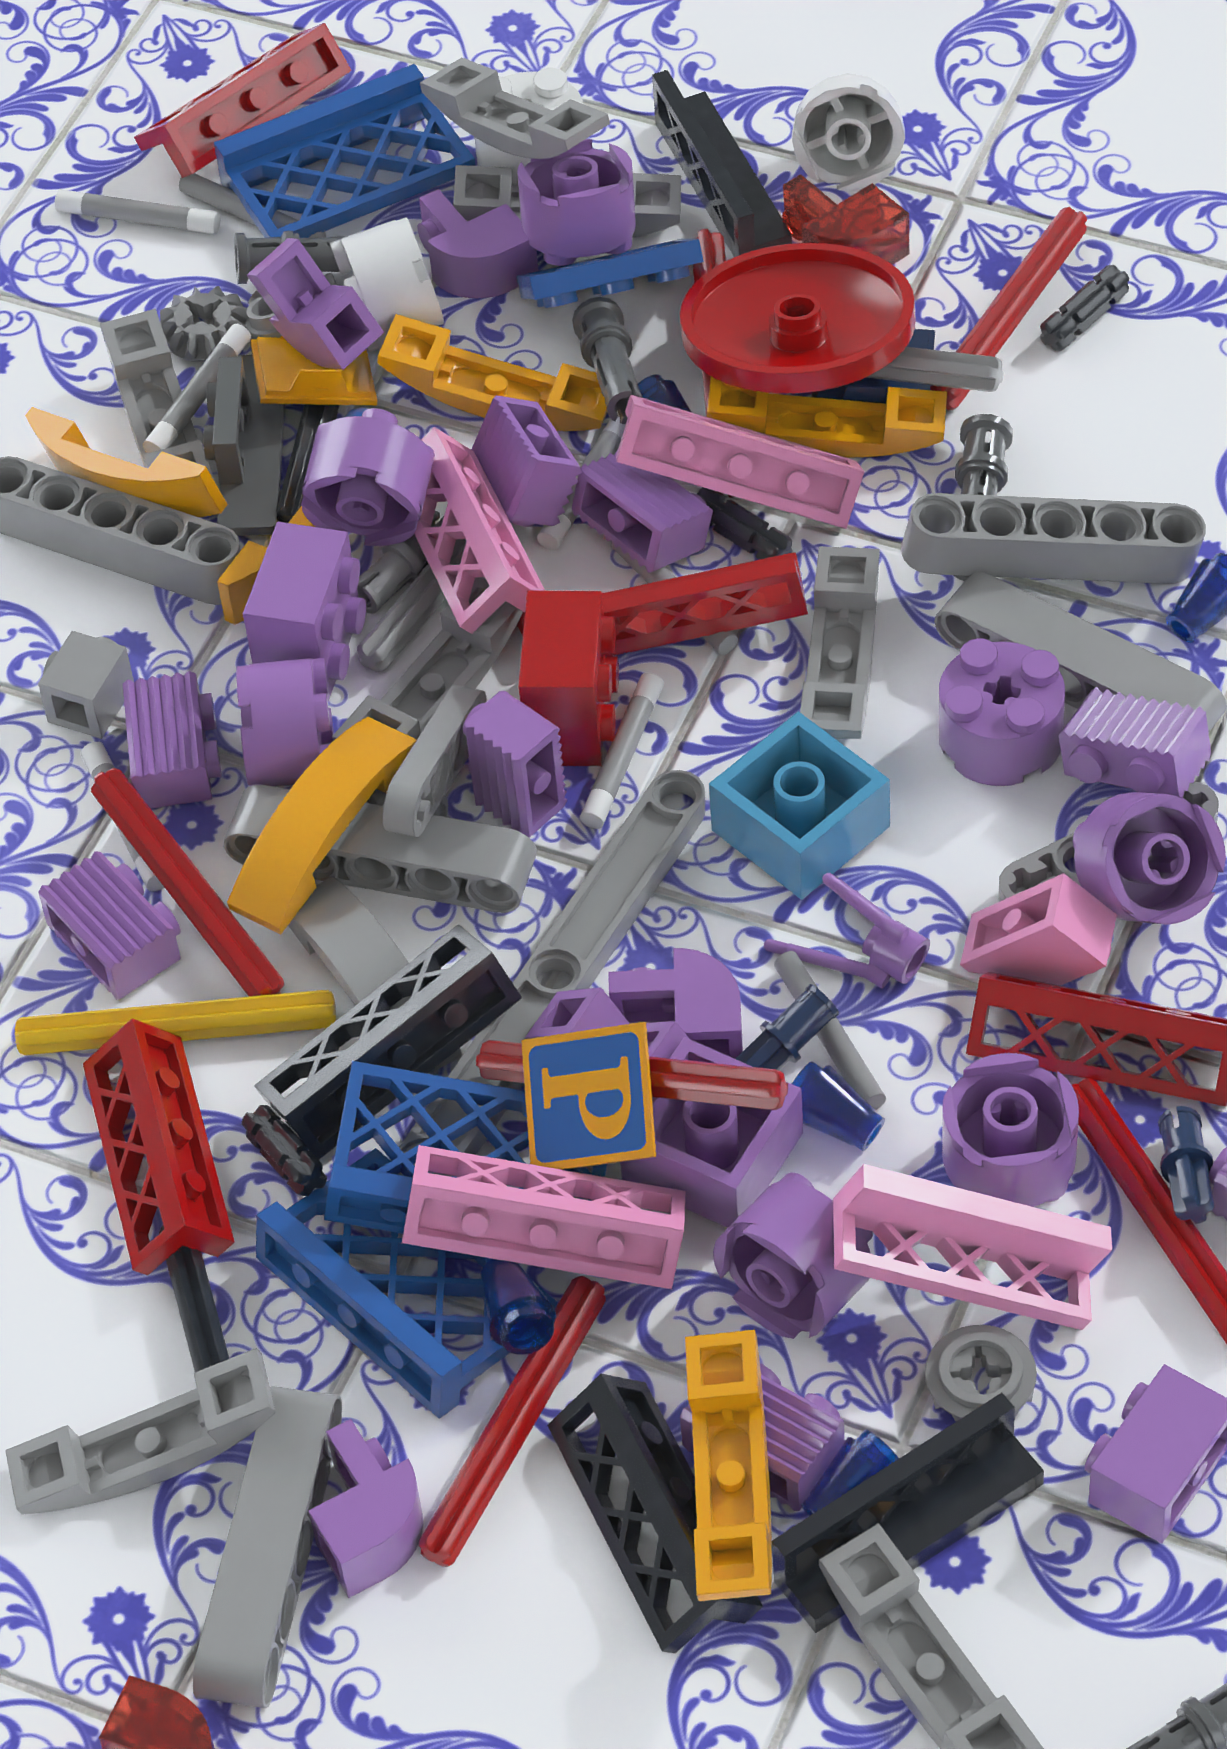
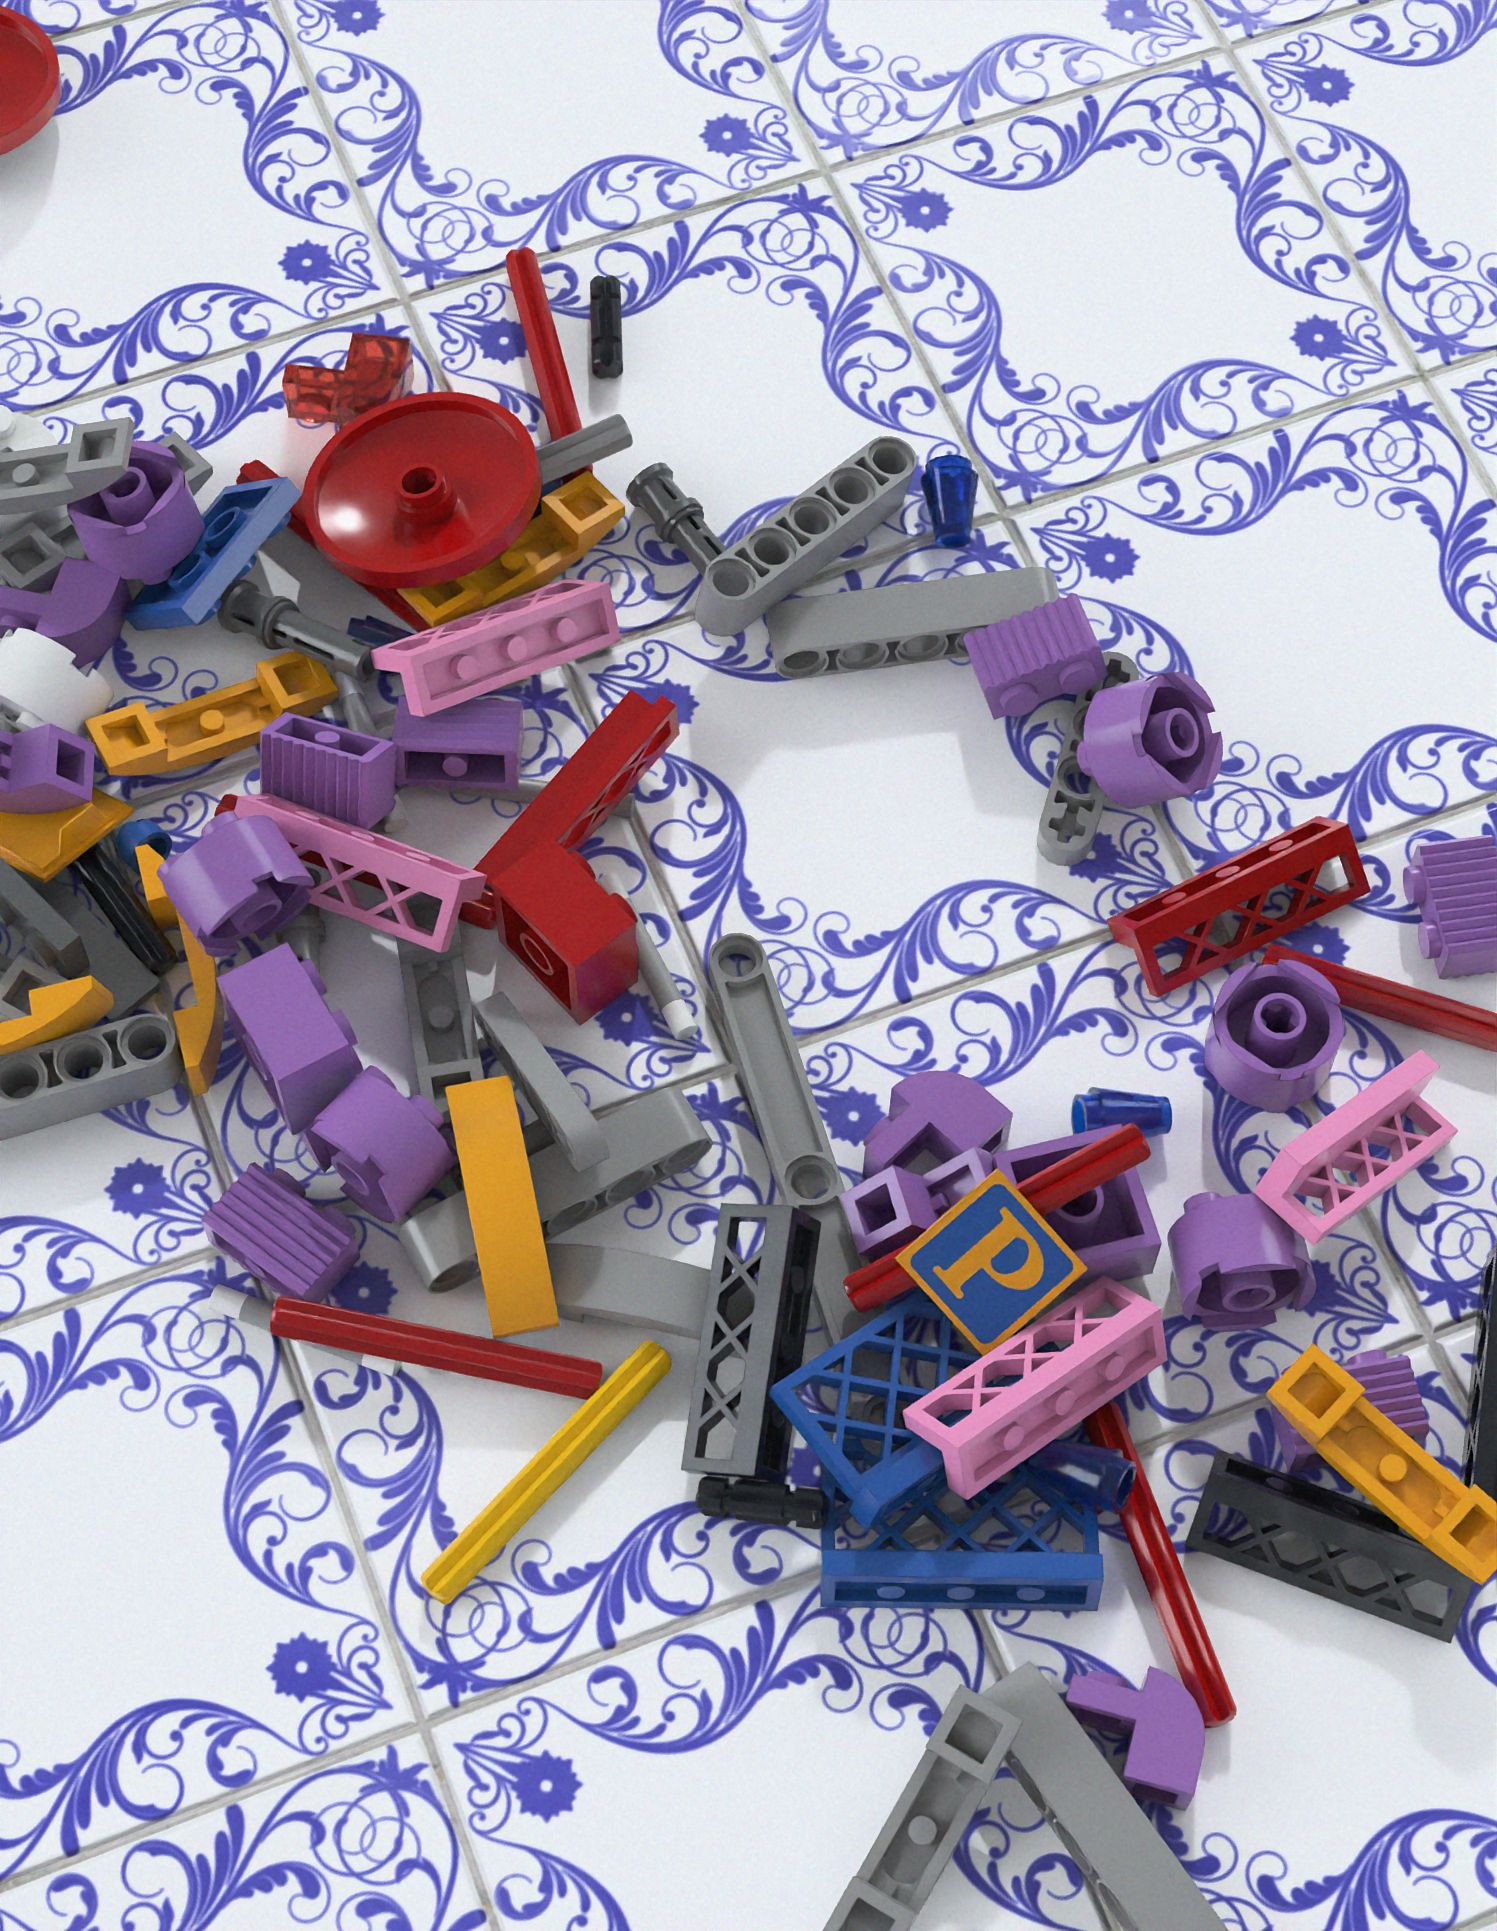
camera: 50 degrees left, 10 degrees up
light grey brick [38,631,134,739] -> none
medium lavender brick [38,851,181,1000] -> none
red fence [83,1018,235,1275] -> none
black axle [159,1226,229,1372] -> none
light grey axle [357,539,467,672] -> none
medium lavender brick [463,691,568,837] -> none
black fence [652,70,792,257] -> none
black axle [697,487,793,560] -> none
dark azure brick [709,711,890,900] -> none
dark blue axle [735,984,839,1070] -> none
medium lavender plant [764,873,930,989] -> none
light grey bar [774,951,886,1112] -> none
white cylinder [792,73,905,191] -> none
light grey slope [800,546,880,739] -> none
clear blue cone [801,1430,899,1516] -> none
light grey gear [925,1325,1037,1421] -> none
medium lavender brick [939,638,1065,786] -> none
bright pink slope [960,873,1117,986] -> none
dark blue axle [1158,1106,1215,1224] -> none

